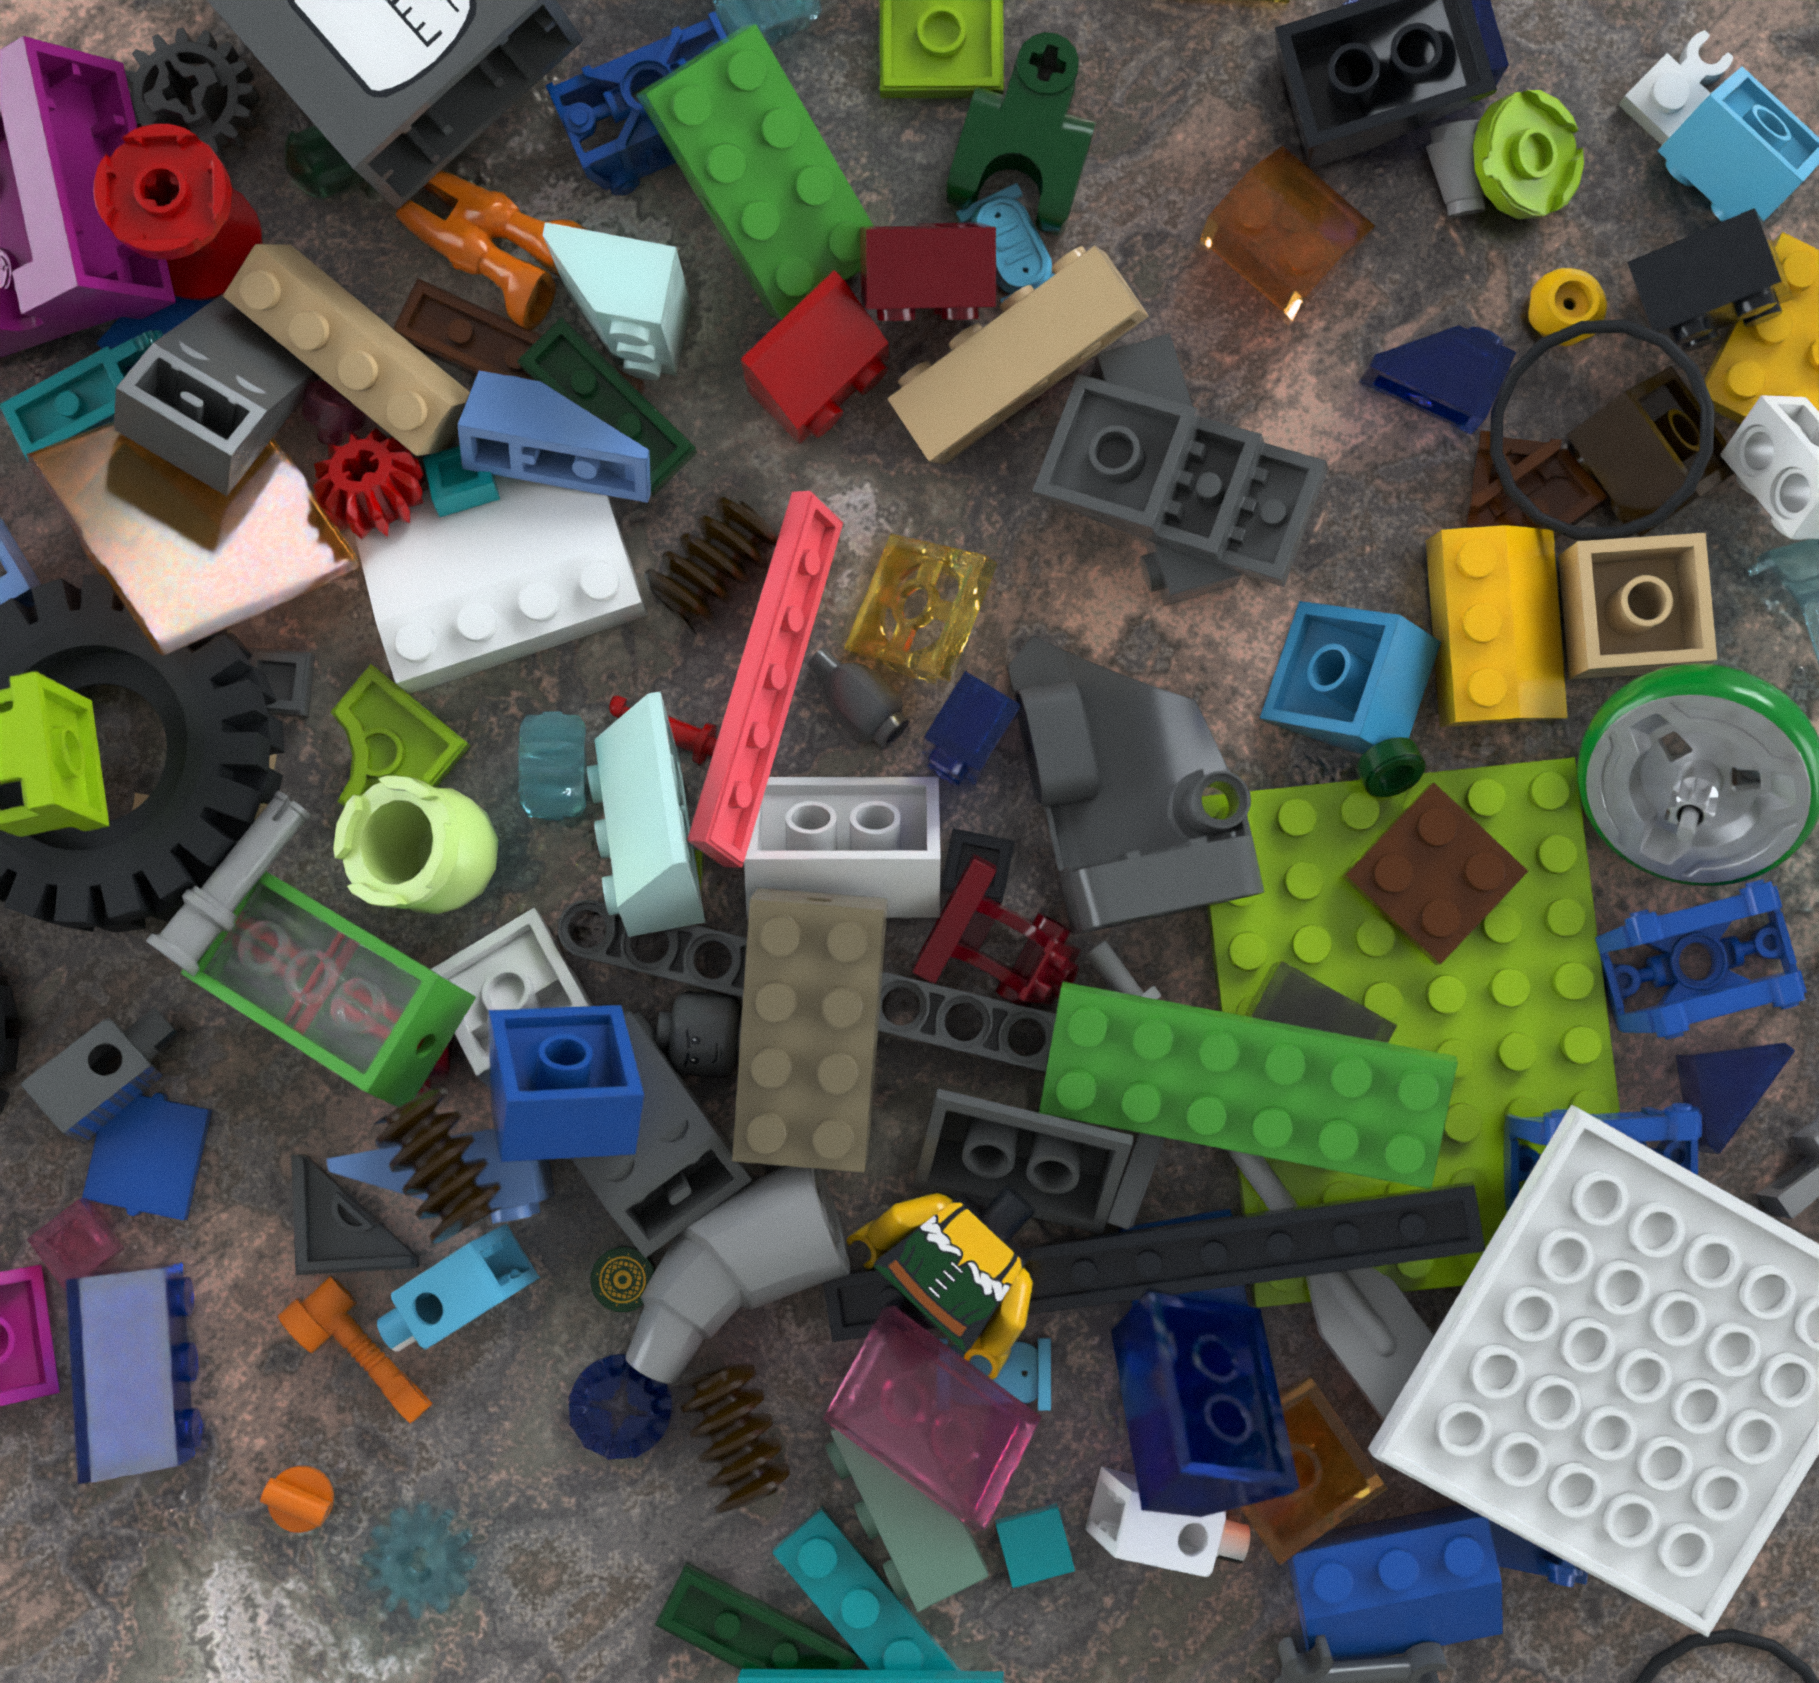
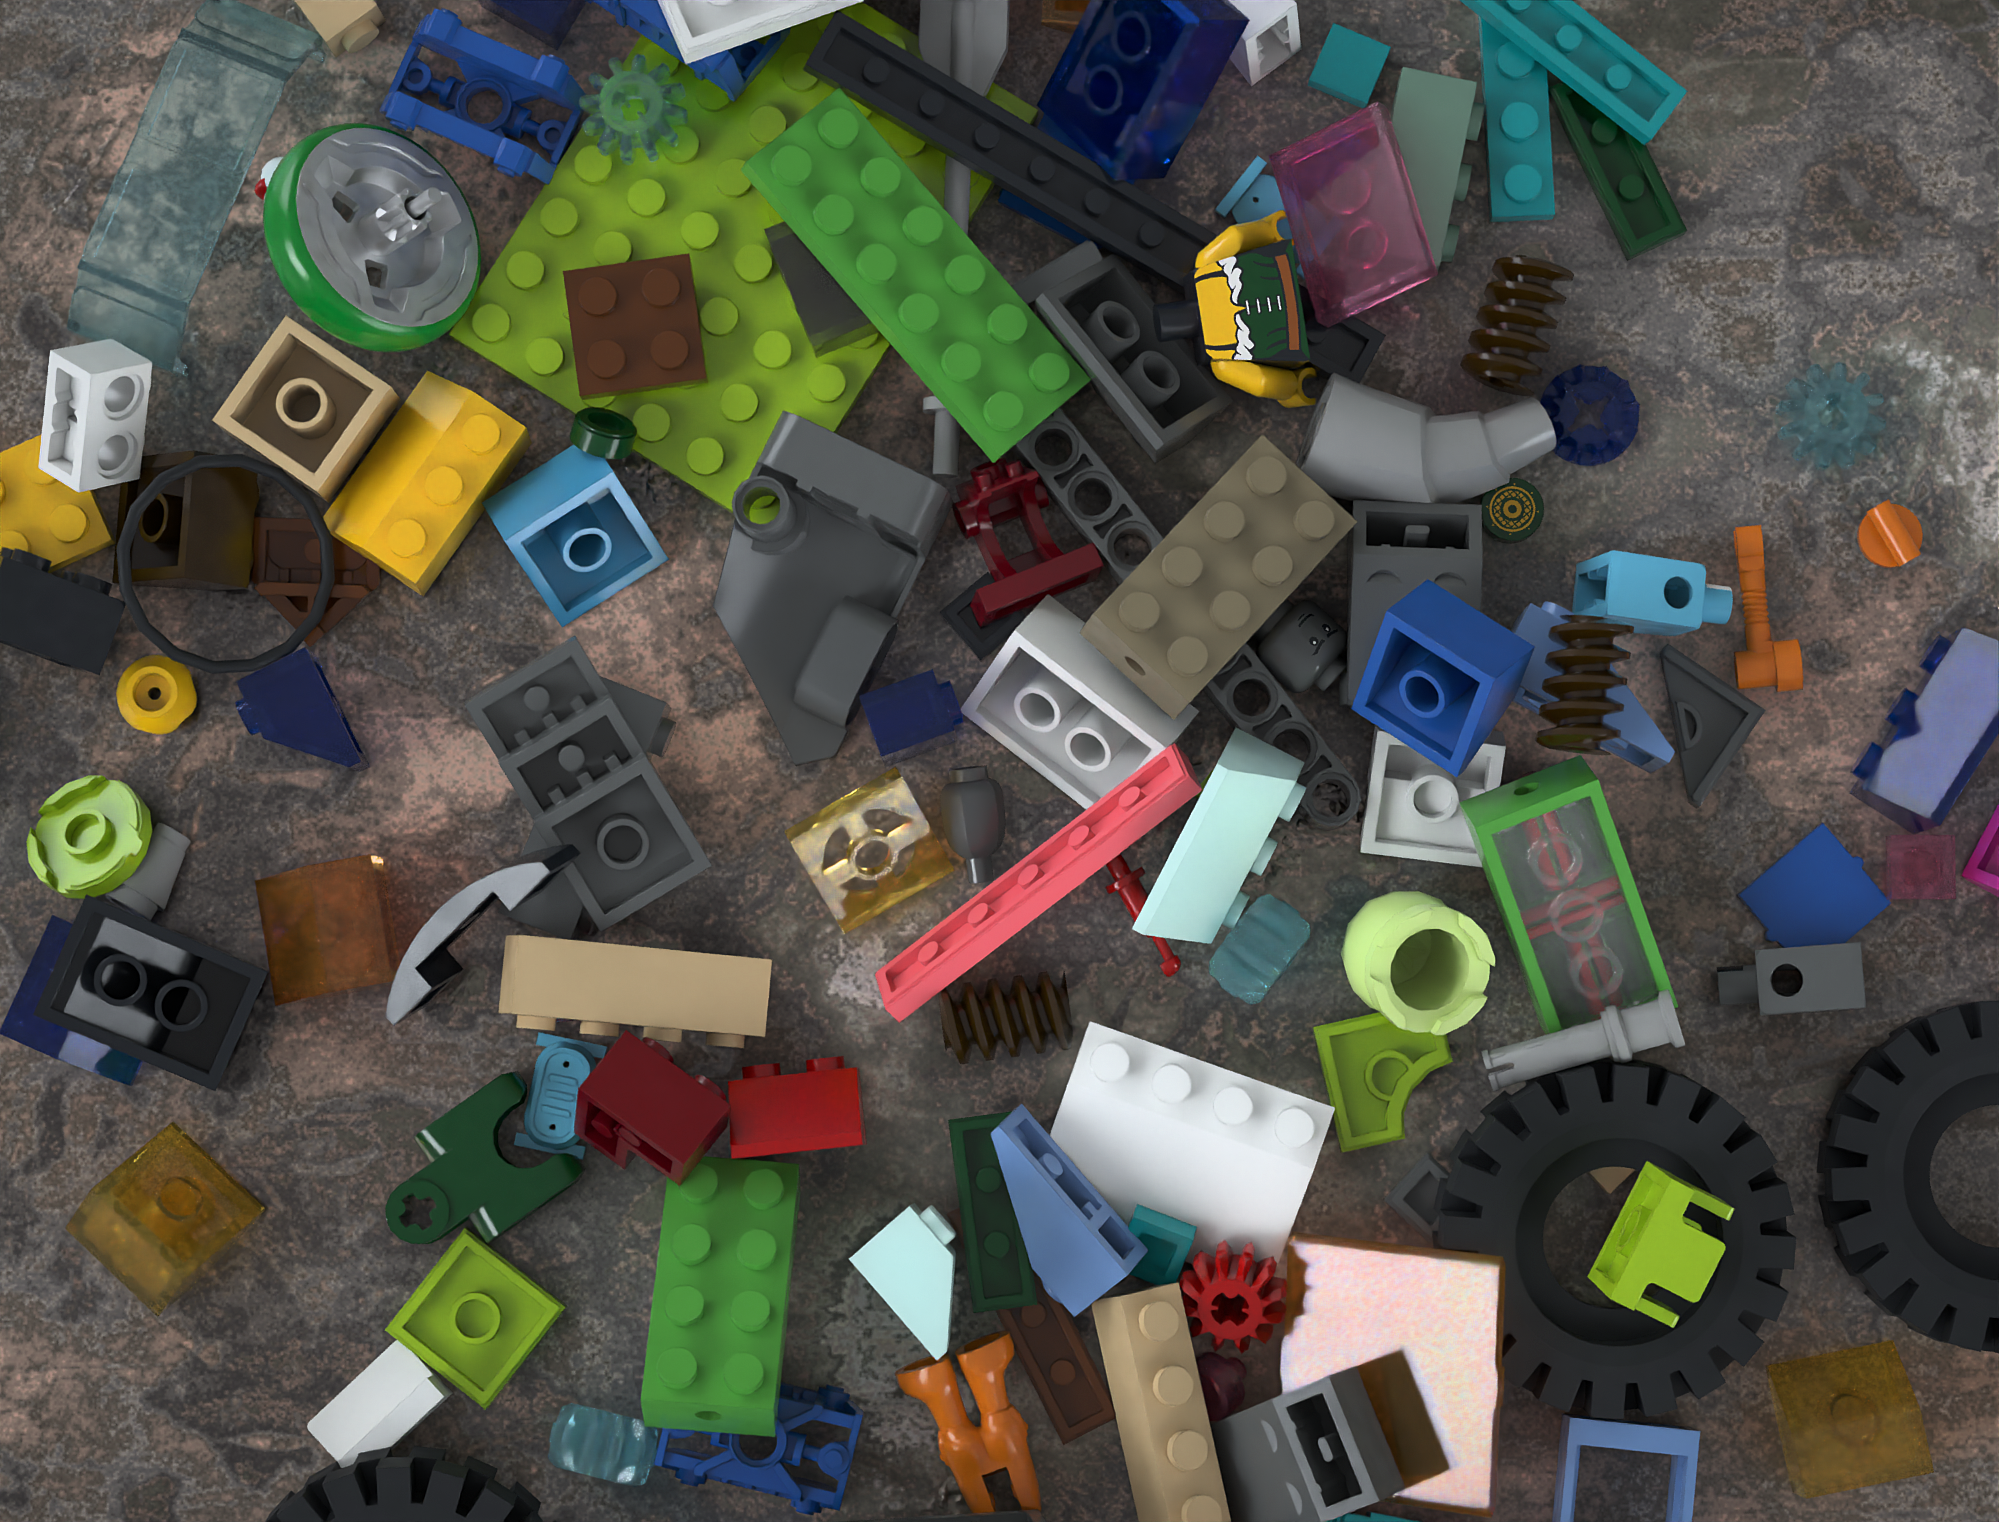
camera: 135 degrees left, 0 degrees up
none -> slope [386,844,581,1026]
none -> clear light blue gear [579,54,688,165]

